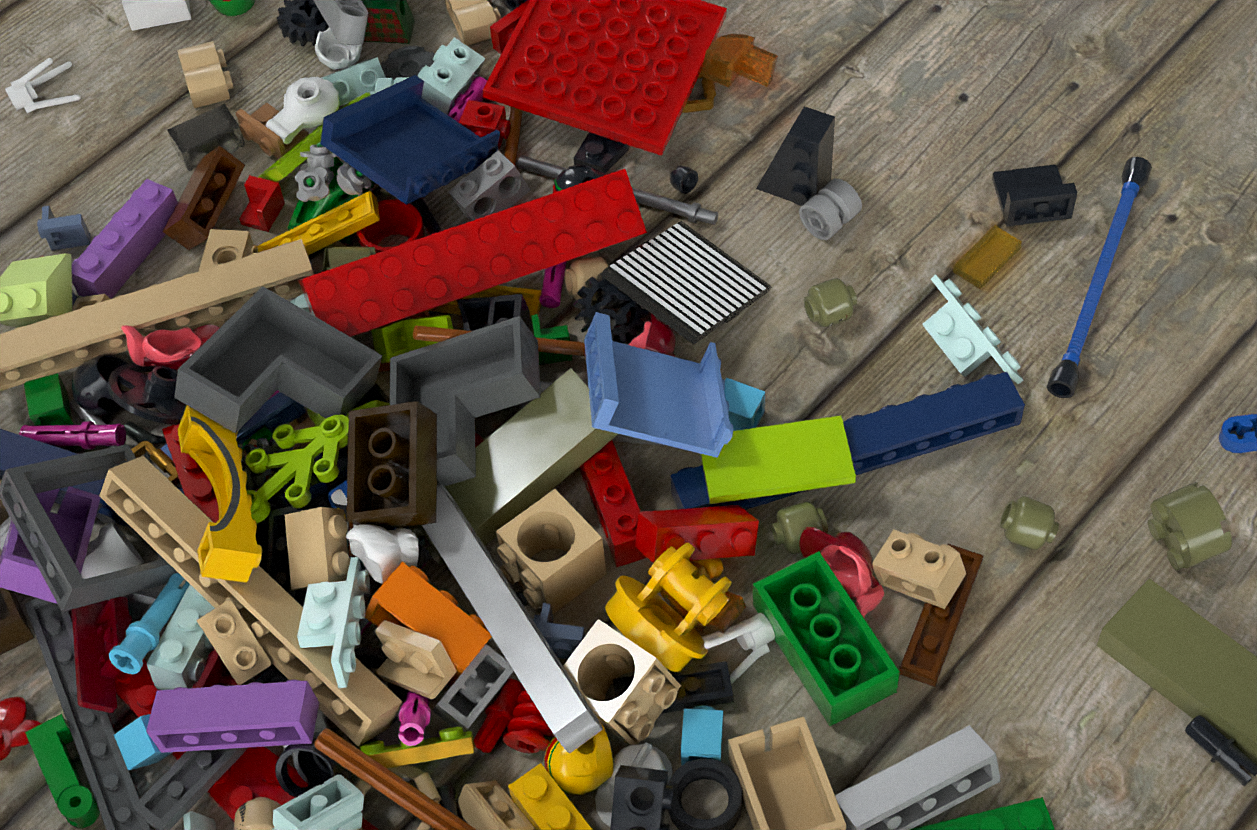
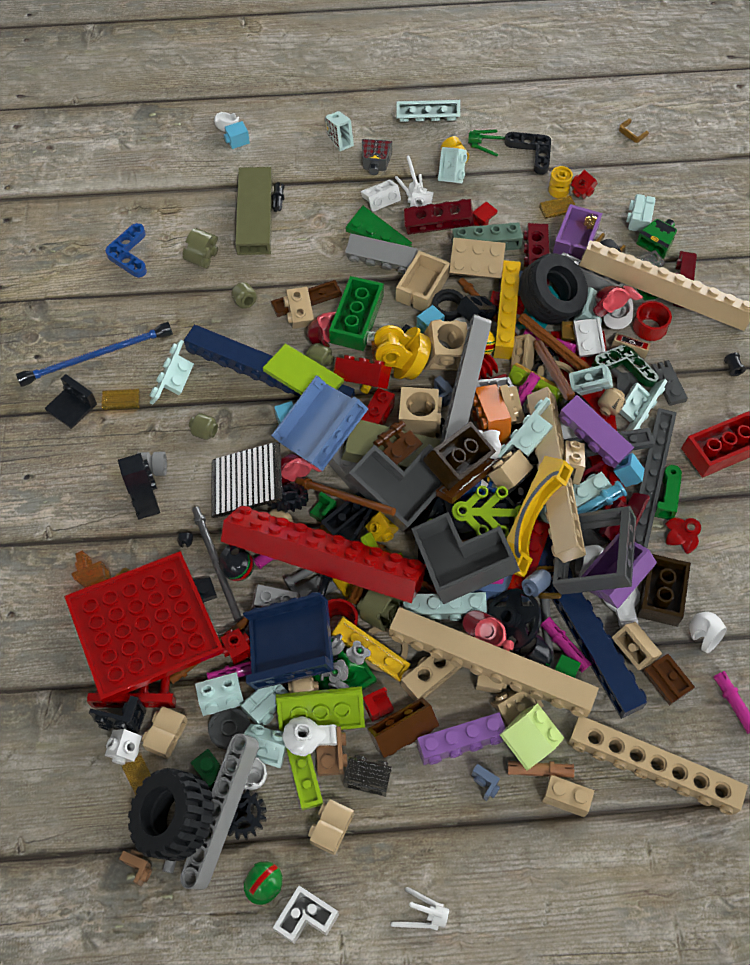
camera: 140 degrees left, 5 degrees up
none -> lime plate [286,748,323,811]
none -> reddish brown plate [373,420,423,466]
none -> sand blue brick [522,569,552,597]

